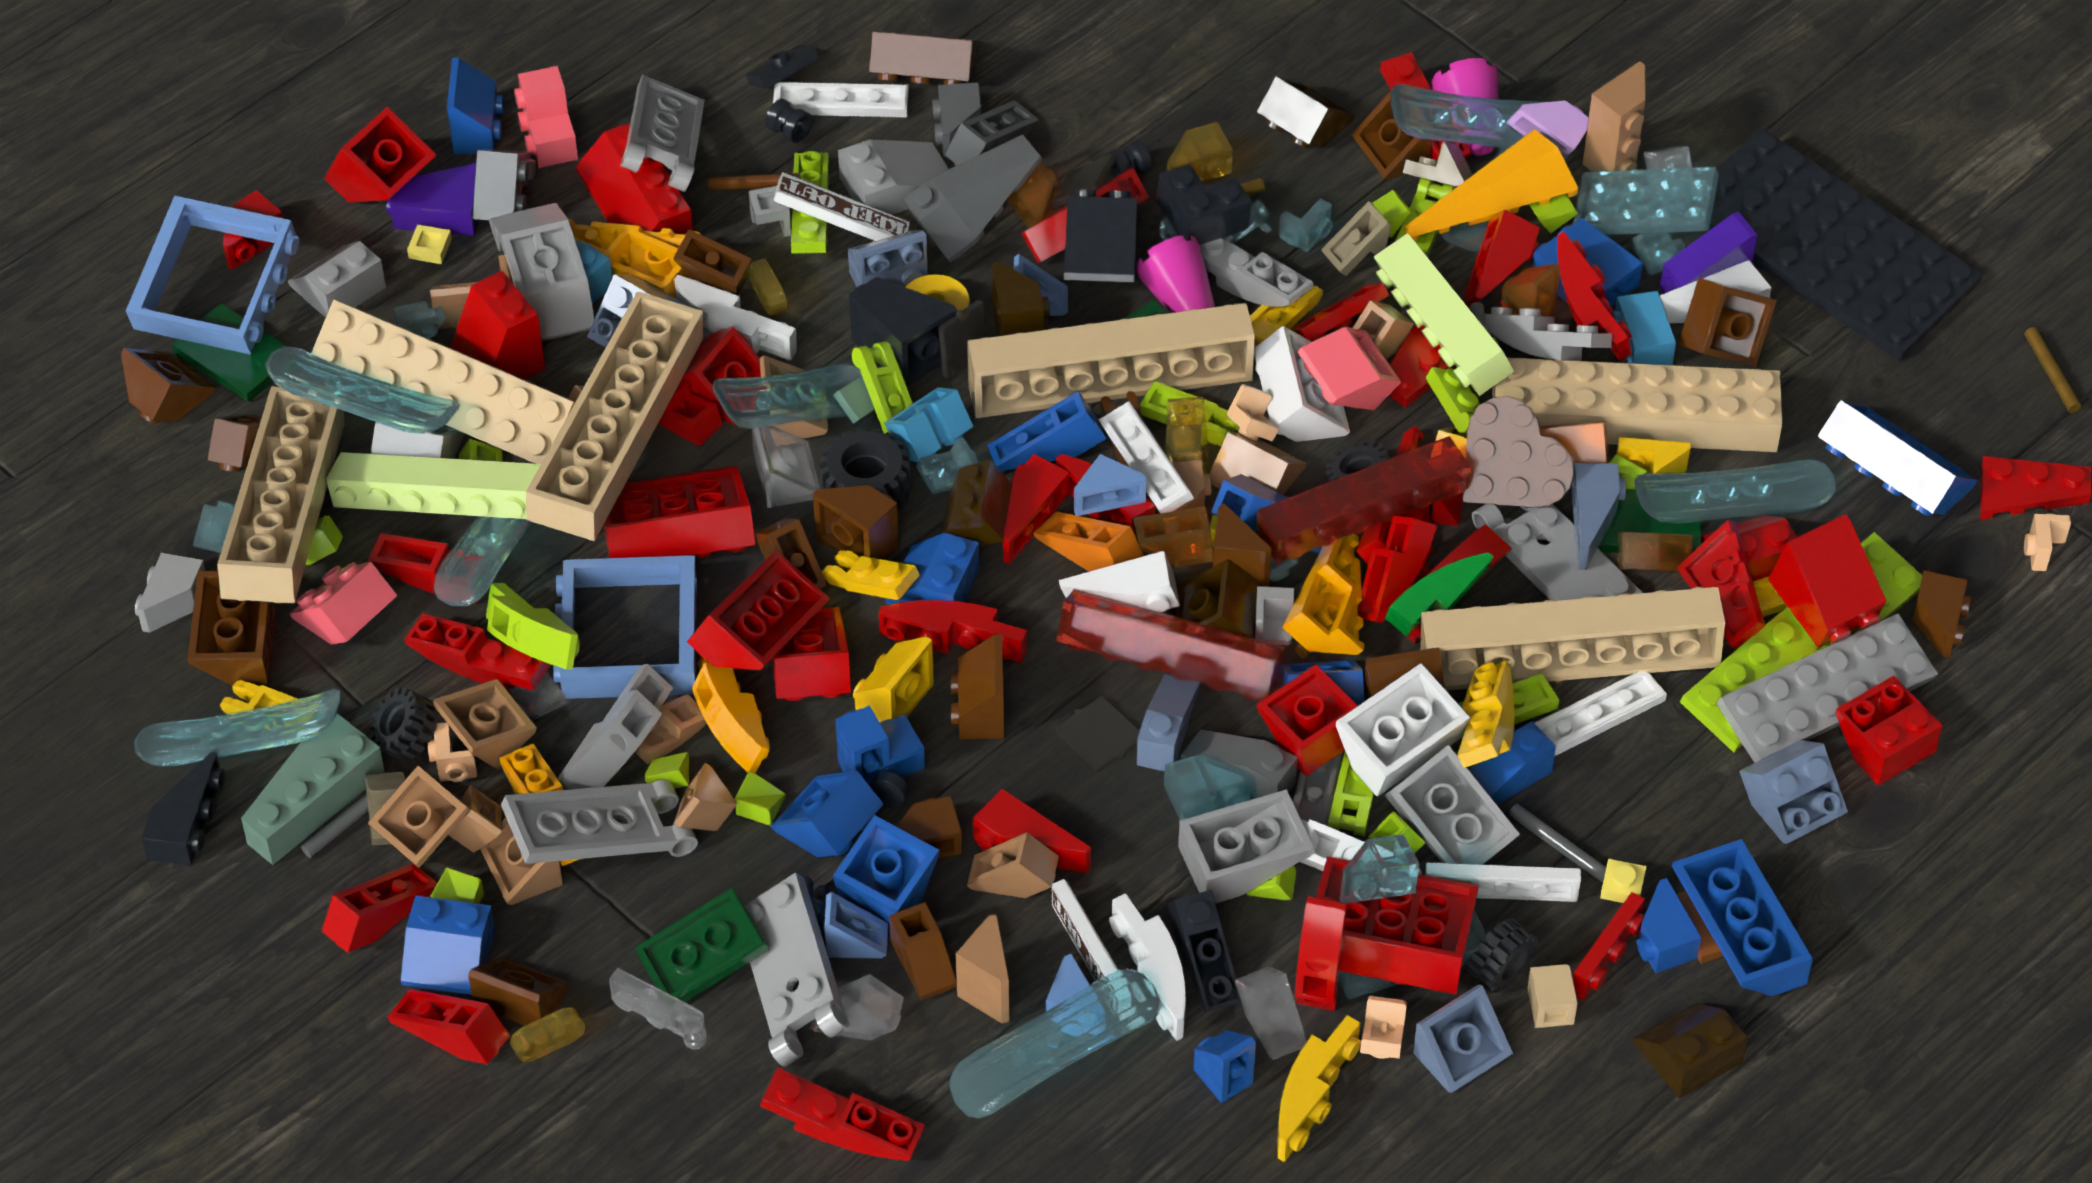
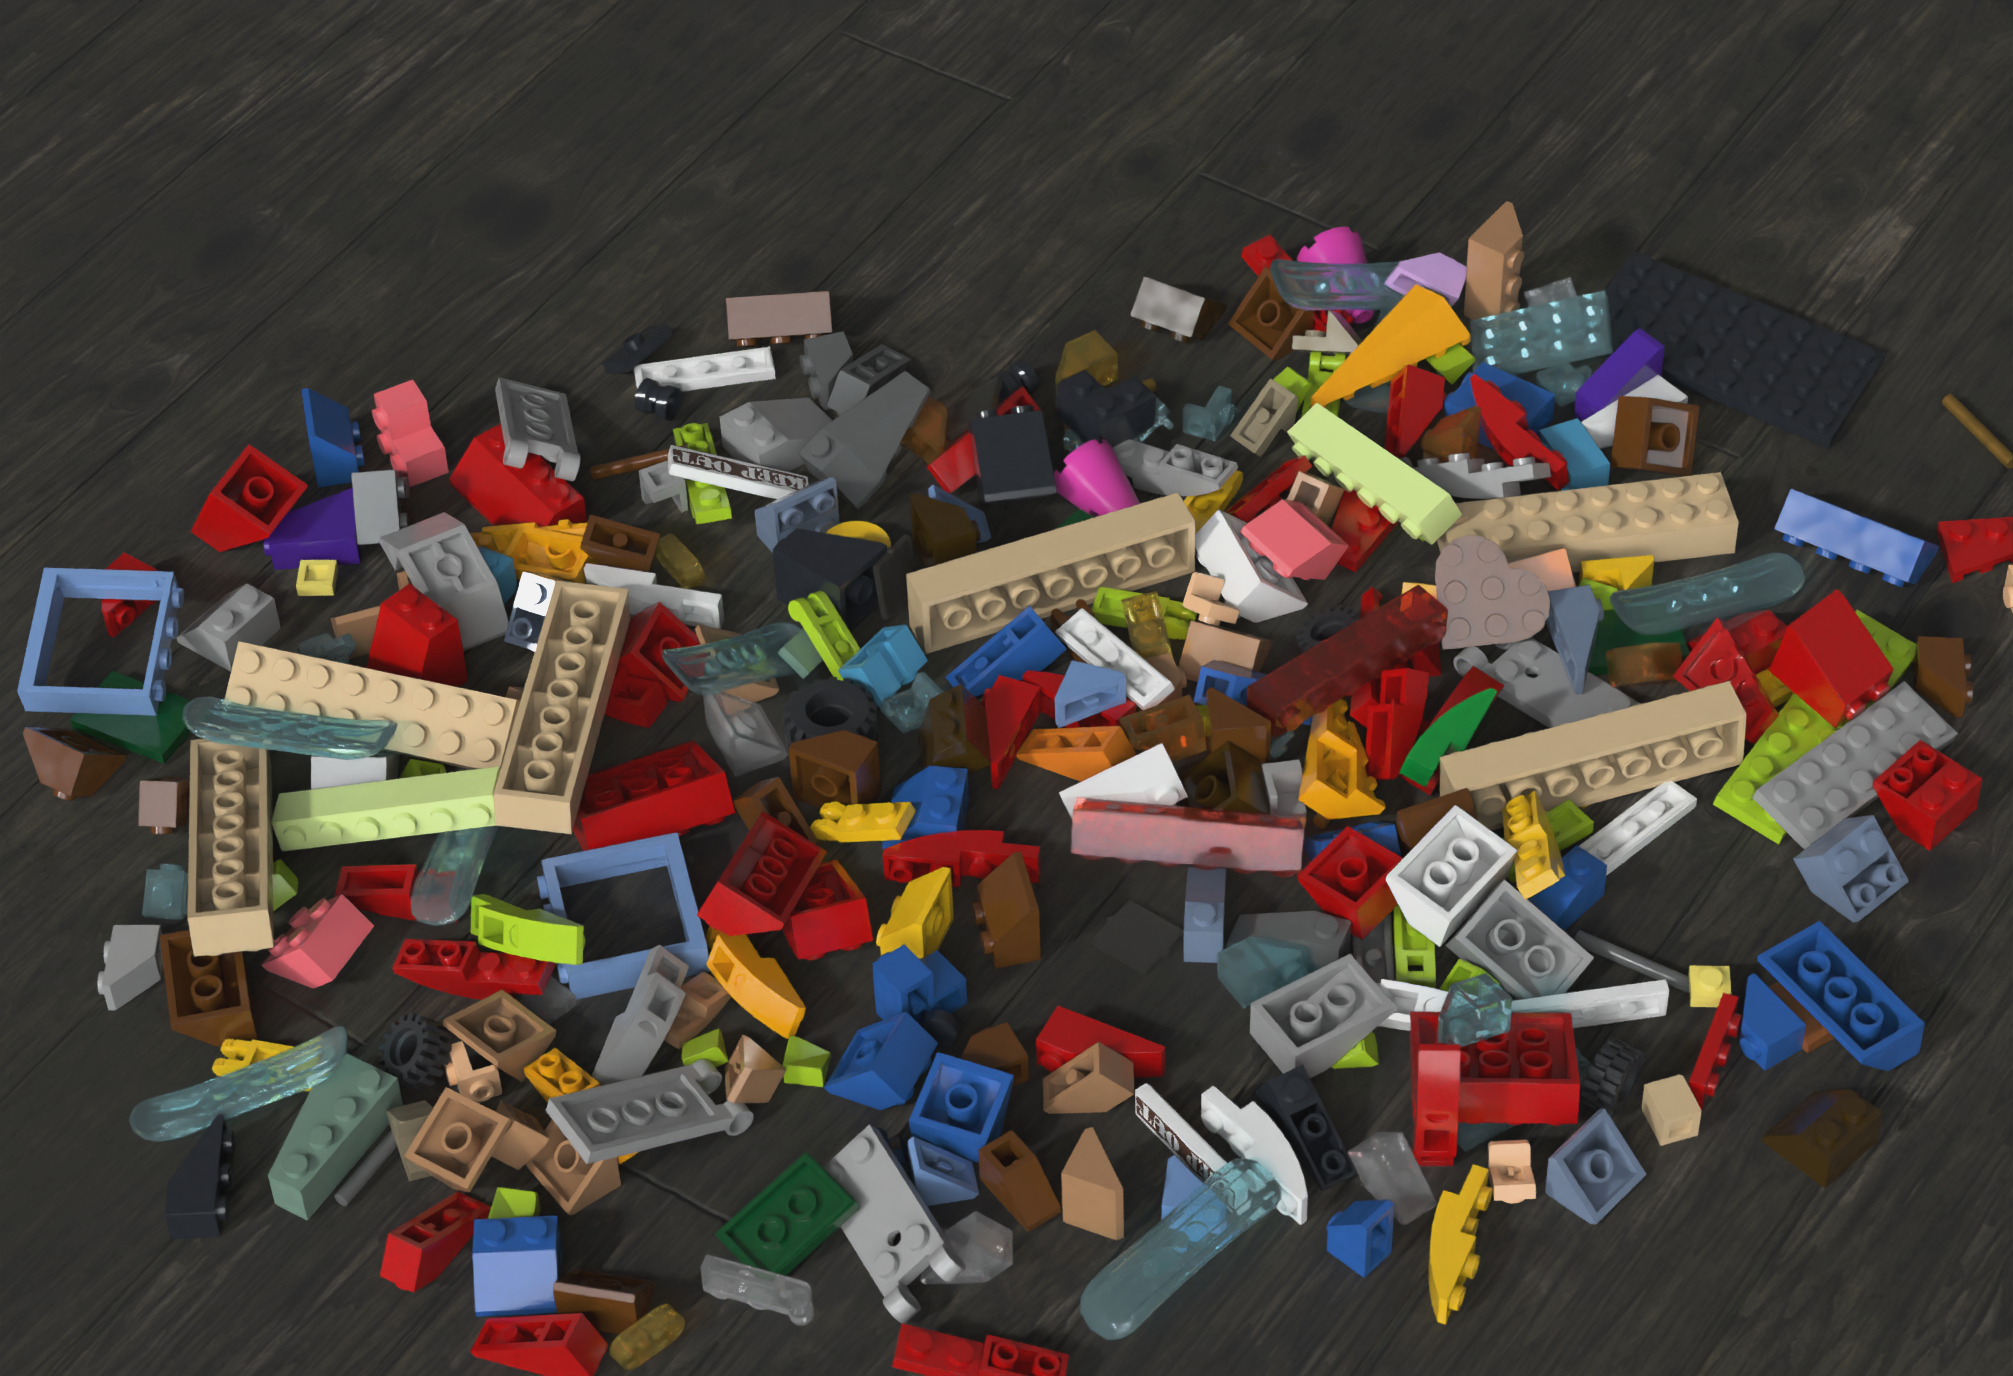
camera: 10 degrees left, 5 degrees down
lime plate [1426,367,1480,434] -> none

